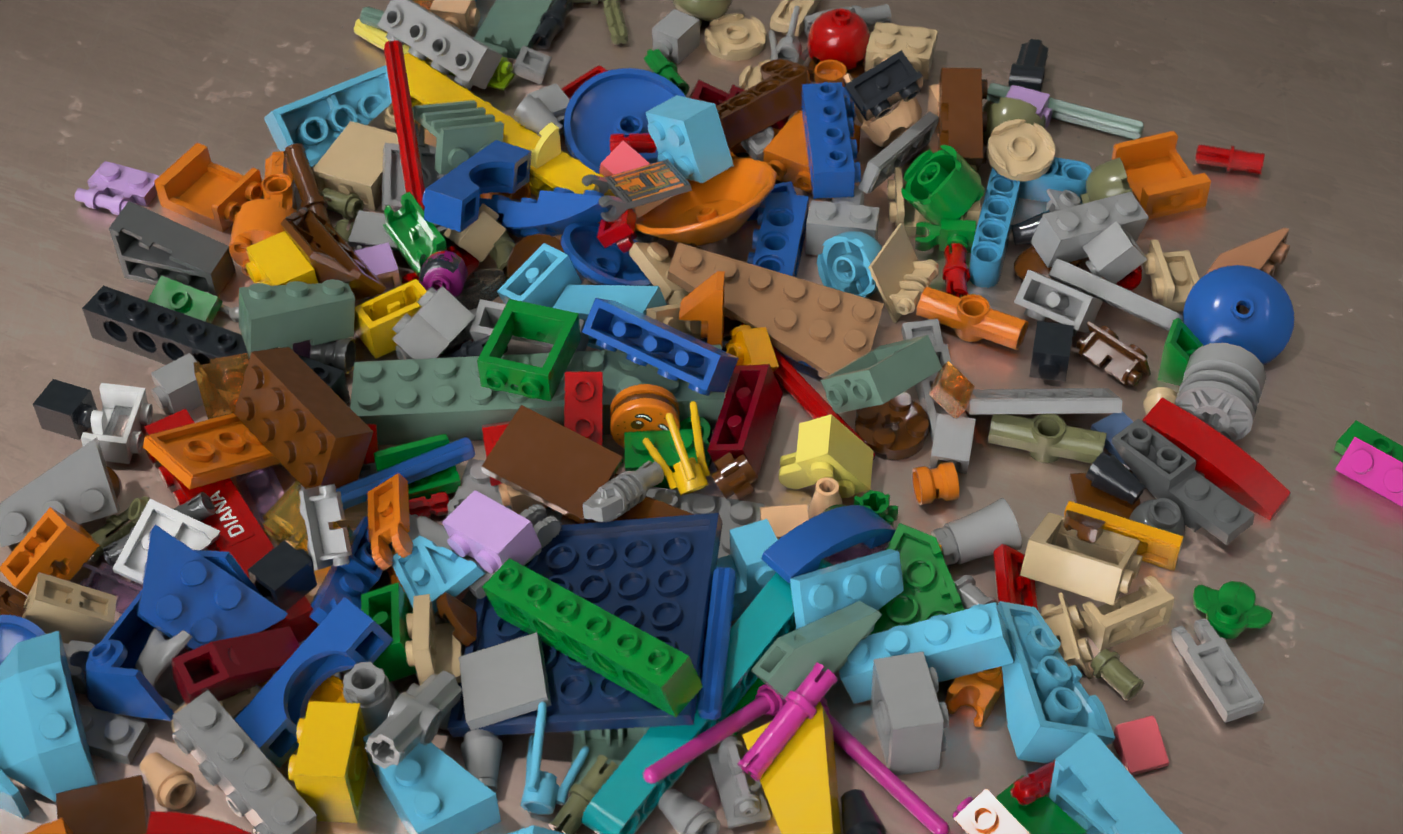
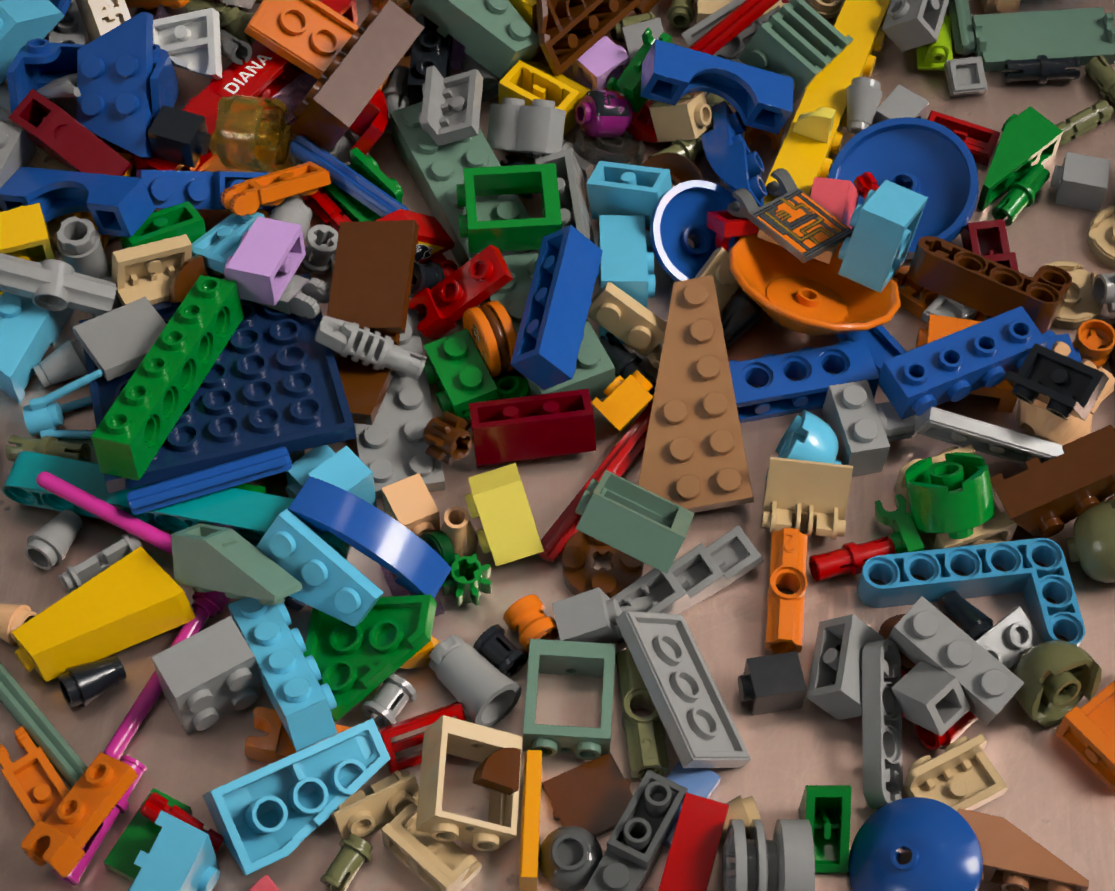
camera: 65 degrees right, 10 degrees up
light grey hinge [299,484,352,571] -> none
yellow plant [643,401,710,496] -> none
orange slope [679,271,725,349] -> none
dark pink pin [737,663,838,781] -> none
clear orange plate [929,361,975,419] -> none
tan tile [986,119,1055,182] -> none
reddish brown hinge [1076,321,1151,386] -> none
black cone [1085,452,1146,505] -> none
none -> light grey bracket [419,66,483,146]
none -> black bush [473,624,529,679]
none -> sand green window [523,639,616,760]
none -> green slope [977,106,1063,211]

